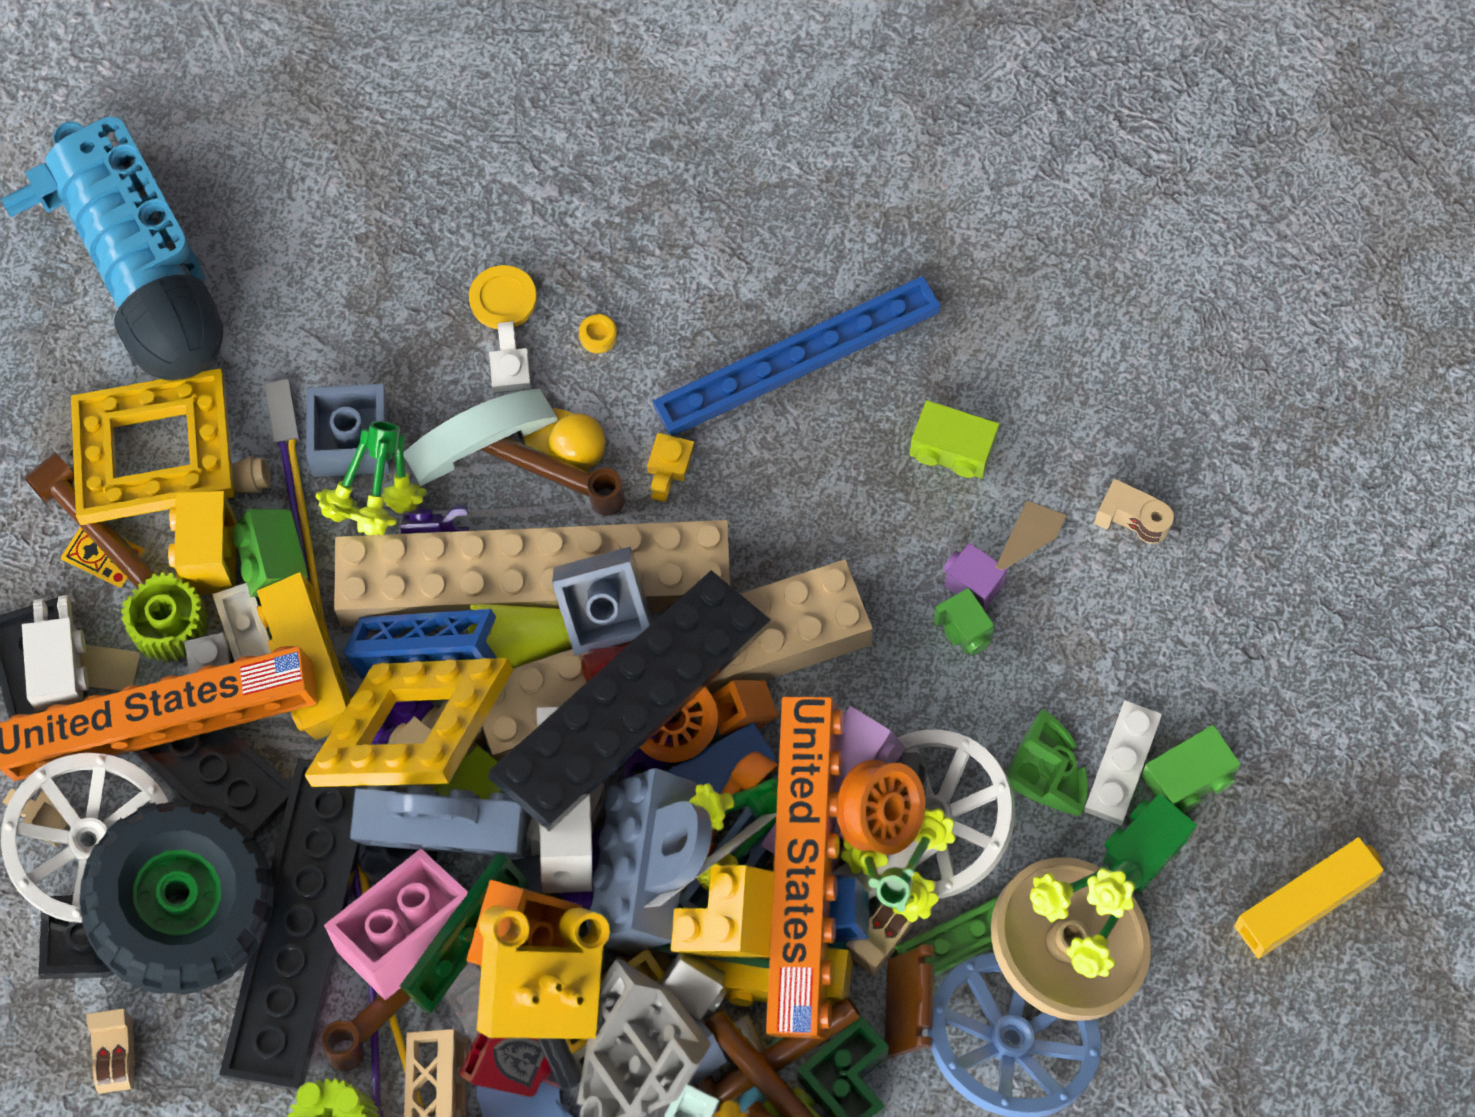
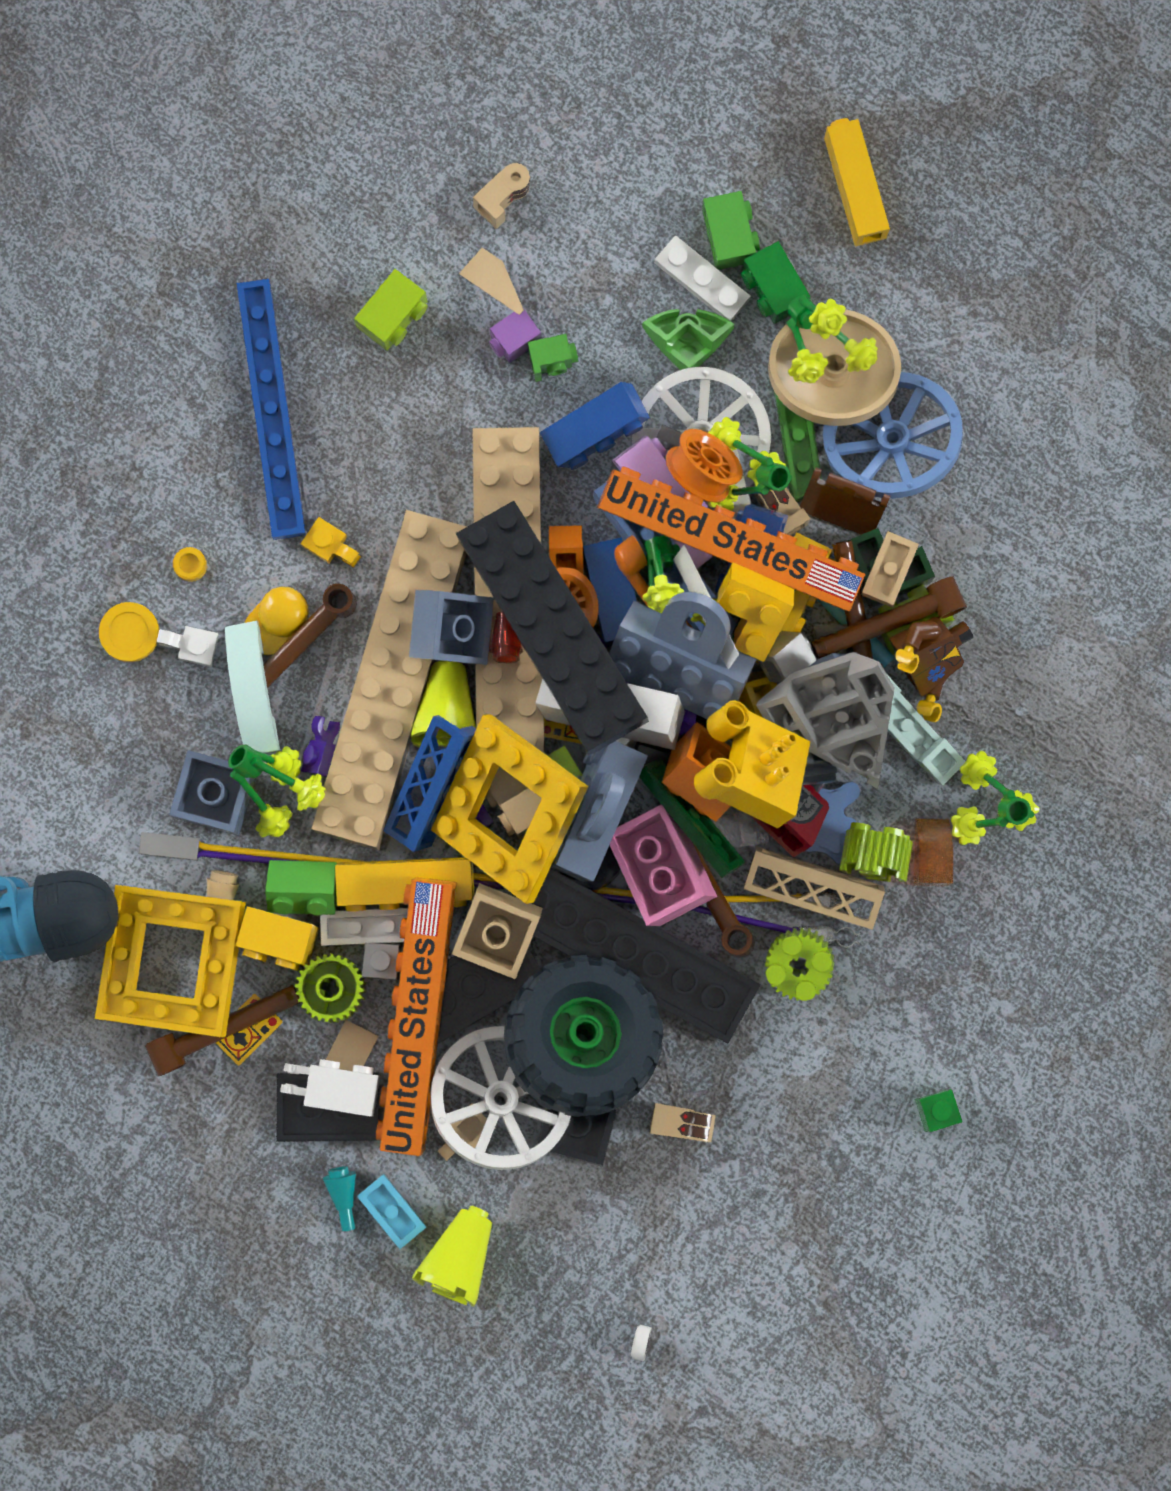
camera: 75 degrees left, 15 degrees up
none -> tan brick [452,883,543,979]
none -> blue brick [540,382,650,470]
none -> tan plate [861,531,919,607]

